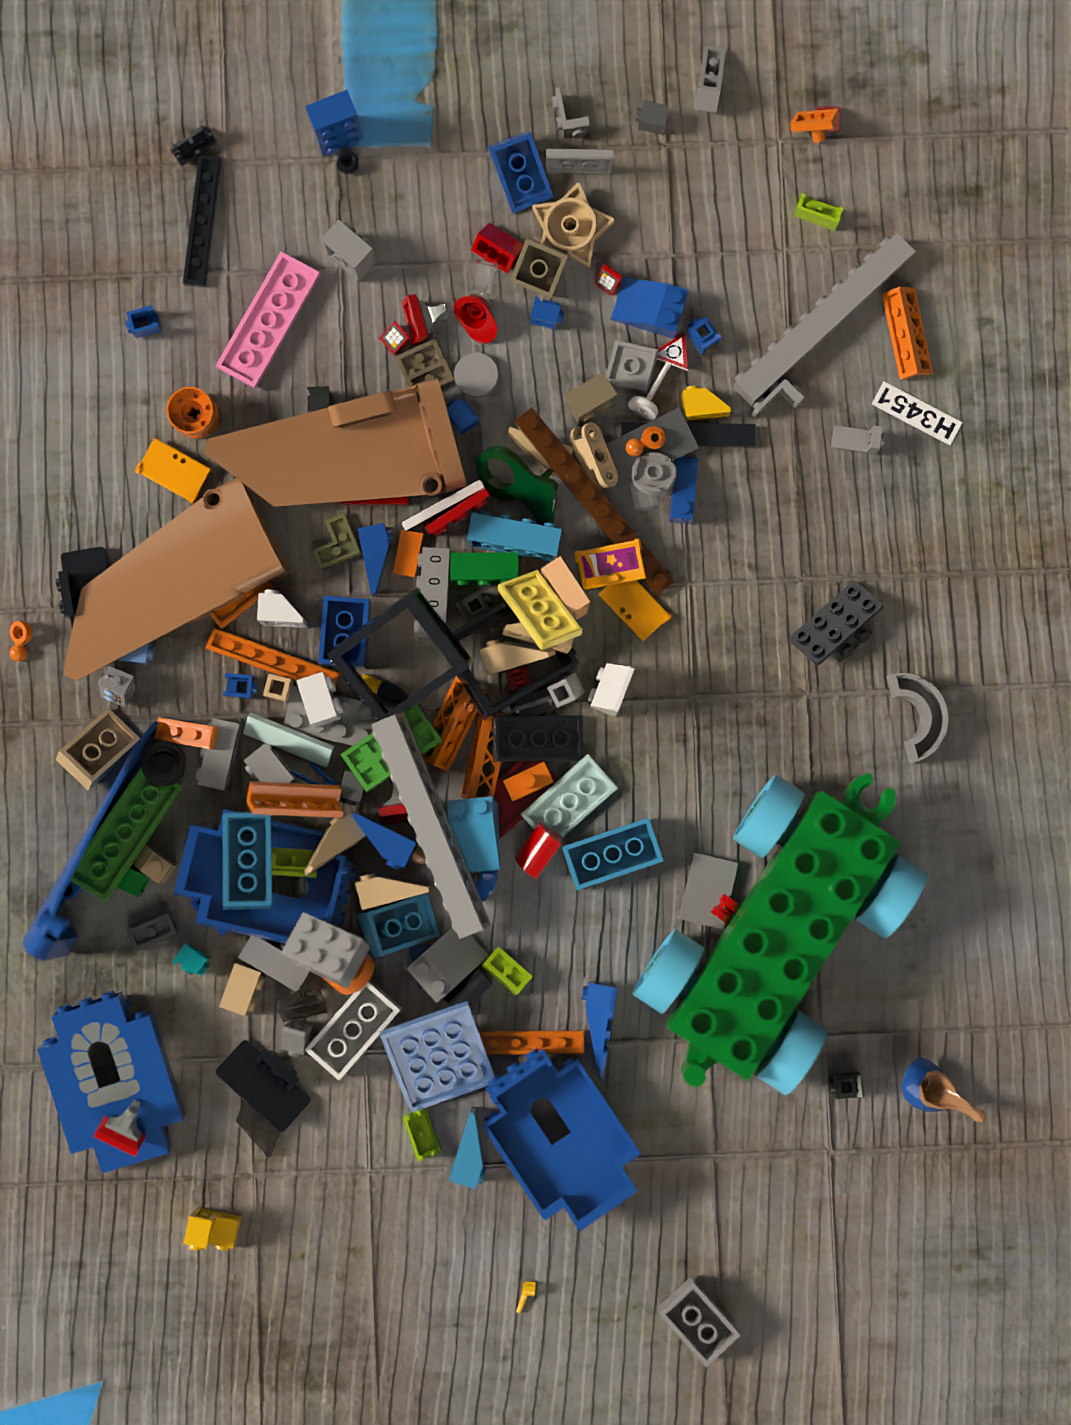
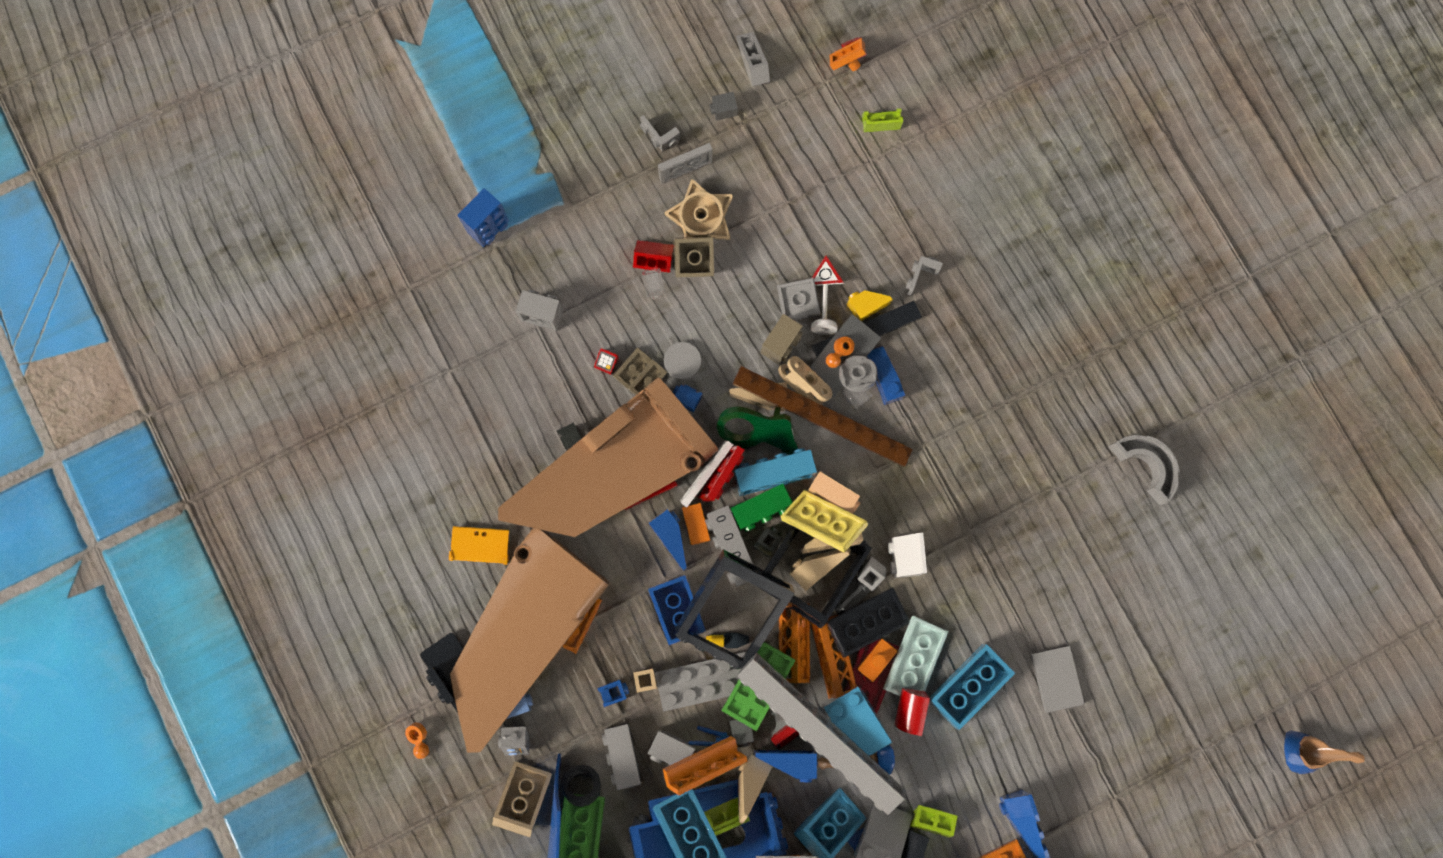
camera: 30 degrees left, 5 degrees down
blue window [125,305,162,338] -> none
orange tile [154,717,219,750] -> none
orange wheel [166,386,221,439] -> none
black hinge [170,124,218,166] -> none
black tile [183,154,222,288] -> none
orange tile [206,627,340,687] -> none
bright pink plate [216,252,320,389] -> none
light aqua tile [243,713,334,767] -> none
white slope [257,590,308,628] -> none
white brick [296,672,343,727] -> none
olive tile [312,512,362,571] -> none
black plate [337,152,359,174] -> none
tan slope [355,873,432,910] -> none
red piece [401,294,449,345] -> none
red piece [453,294,498,344] -> none
blue slope [487,131,553,213] -> none
red tile [504,665,531,692] -> none
blue window [530,296,565,330] -> none
door [574,538,646,590] -> none
slope [595,264,622,295] -> none
light orange door [598,575,672,641] -> none
blue slope [611,277,689,339] -> none
green piece [632,773,928,1095] -> none
blue window [686,317,722,355] -> none
red wheel [710,893,741,925] -> none
light grey brick [733,233,916,407] -> none
black bracket [790,581,883,665] -> none
pearl dark grey window [828,1072,864,1099] -> none
light grey bracket [831,425,885,454] -> none
white sticker [872,381,962,445] -> none
orange fence [882,287,934,380] -> none

